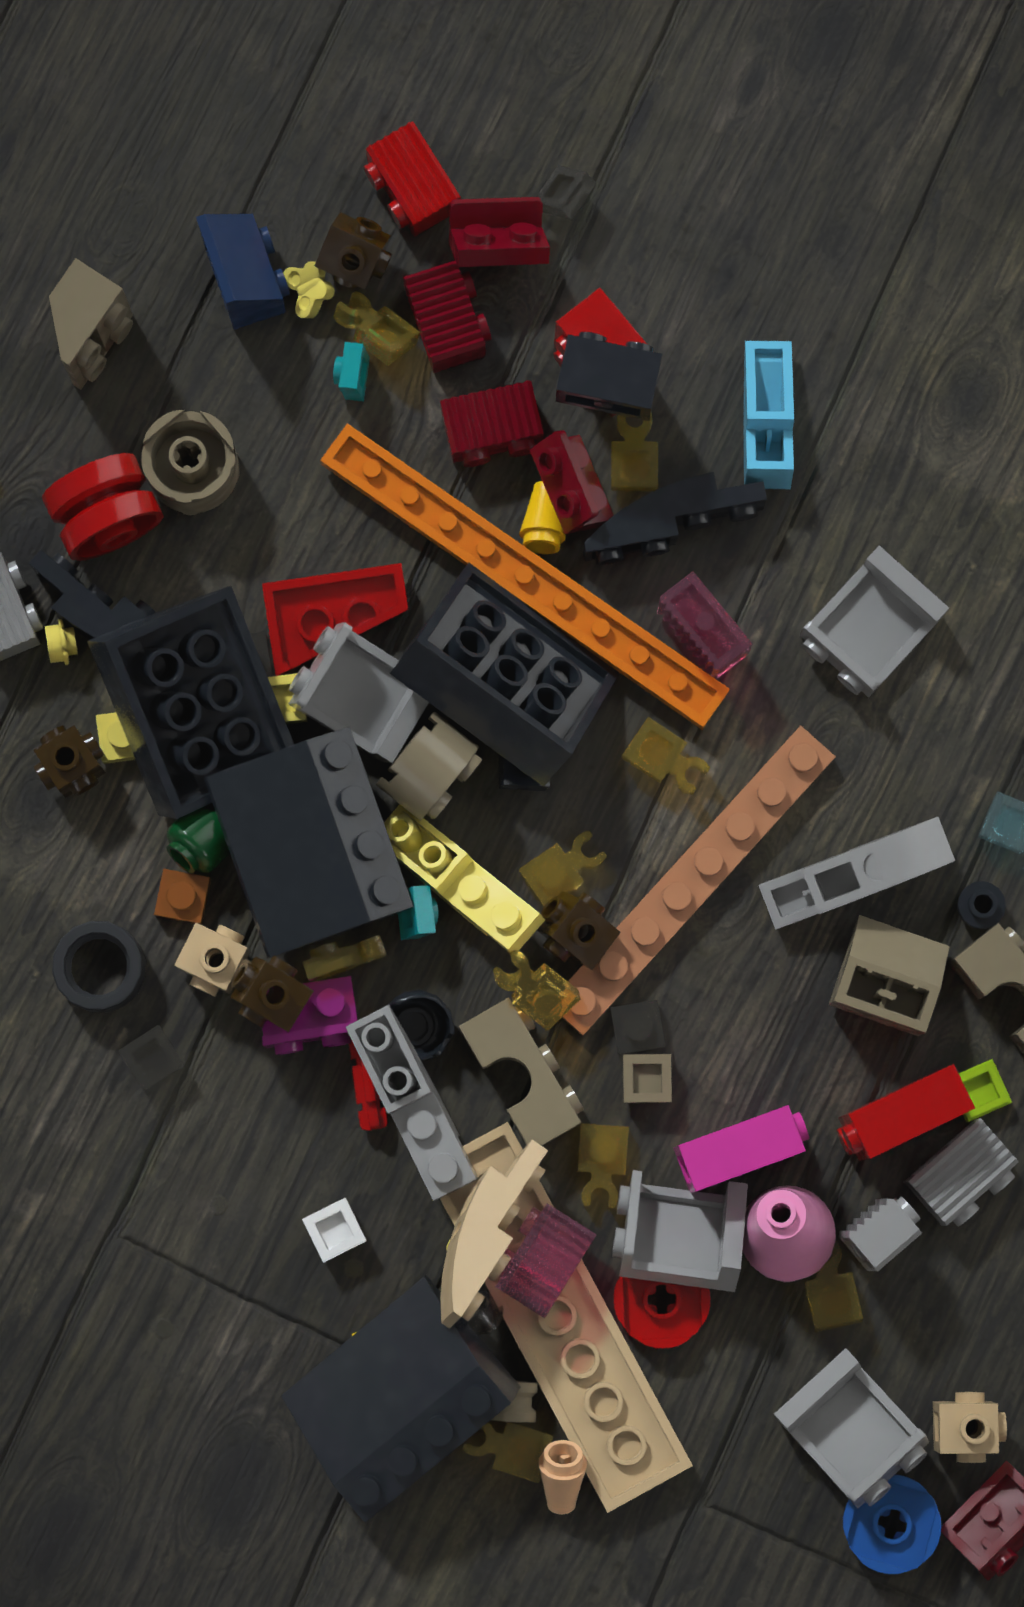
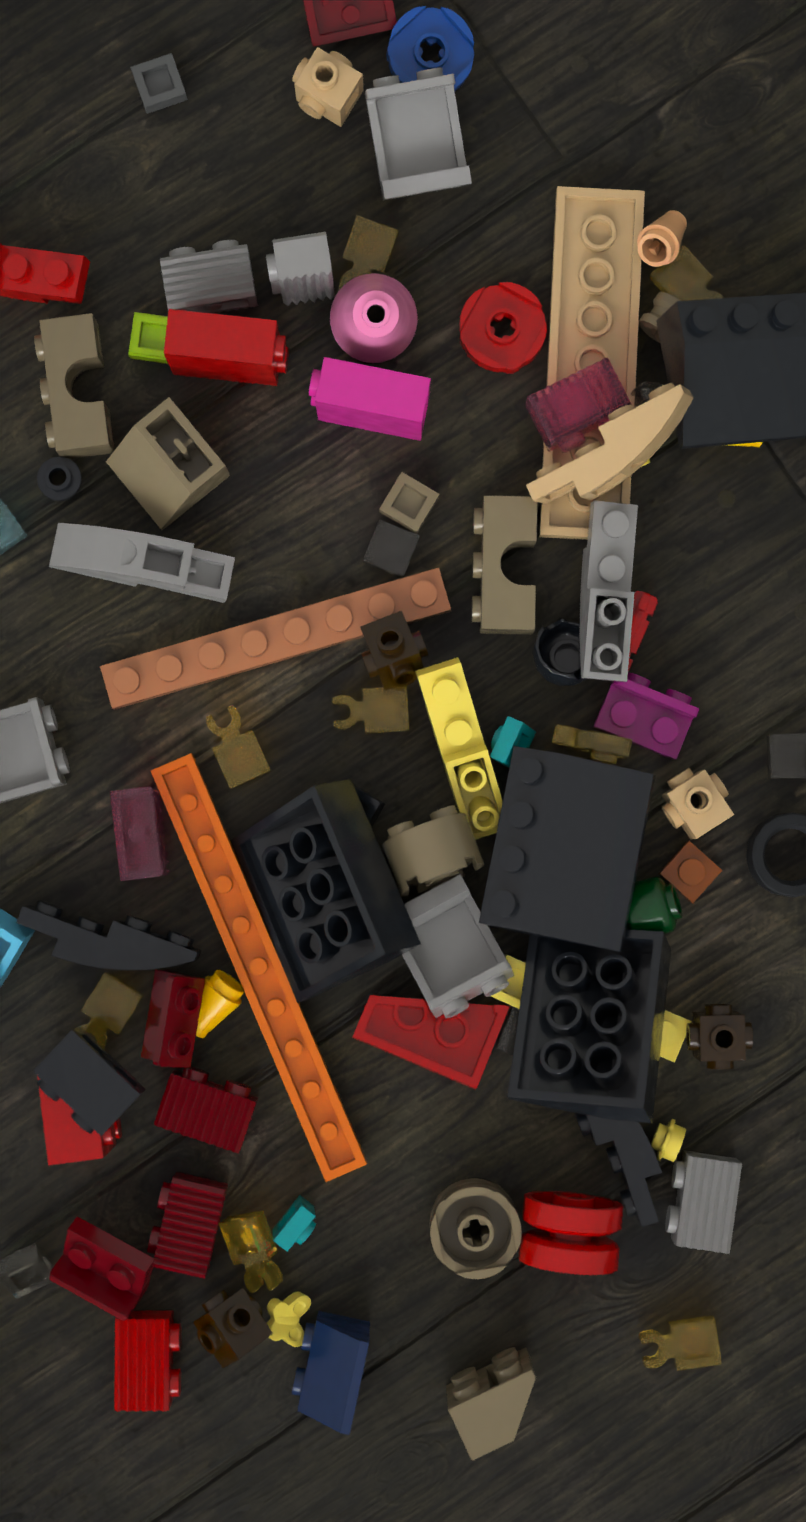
camera: 150 degrees left, 5 degrees up
dark brown brick [230,955,314,1032] -> none
white plate [302,1198,367,1263] -> none
clear yellow plate [493,950,581,1031] -> none
clear yellow plate [577,1123,629,1208] -> none
light grey panel [612,1170,748,1292] -> none

